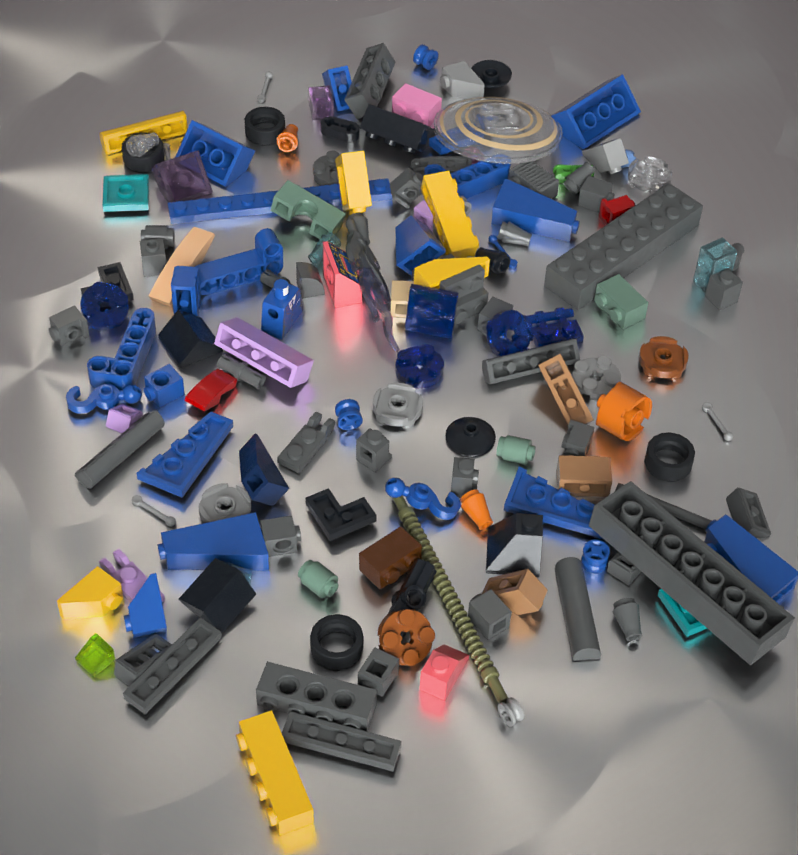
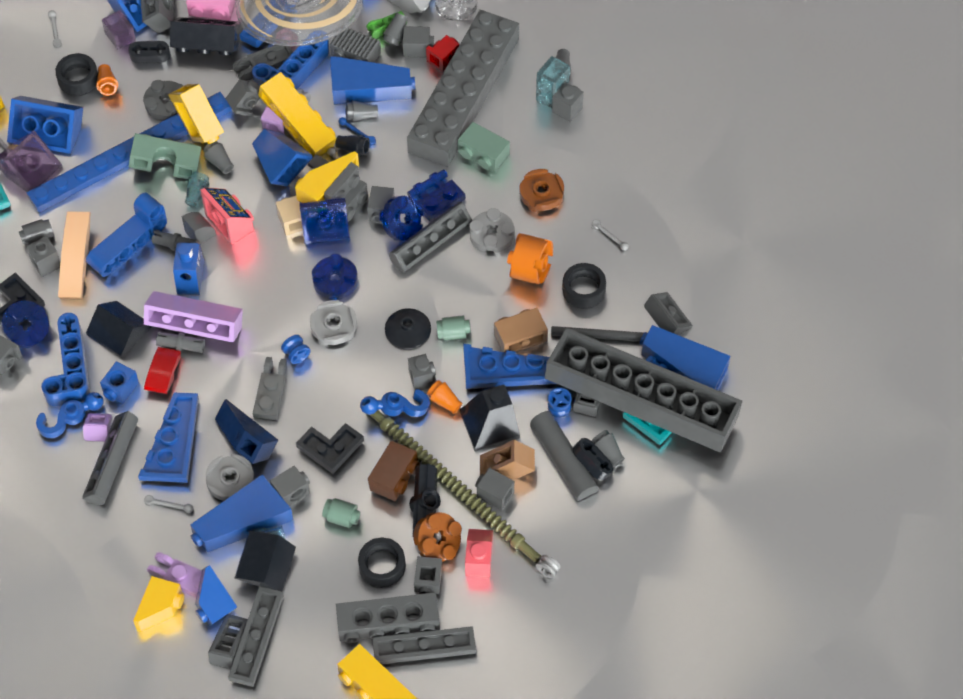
camera: 20 degrees left, 10 degrees up
clear neon green slope [75,633,115,677] -> none
blue brick [171,266,201,317] -> none
clear purple piece [346,219,400,352] -> none
dark grey brick [356,428,392,473] -> none
medium nougat slope [538,354,594,425] -> none
dark grey brick [561,420,594,456] -> none
none -> black beam [573,438,613,480]

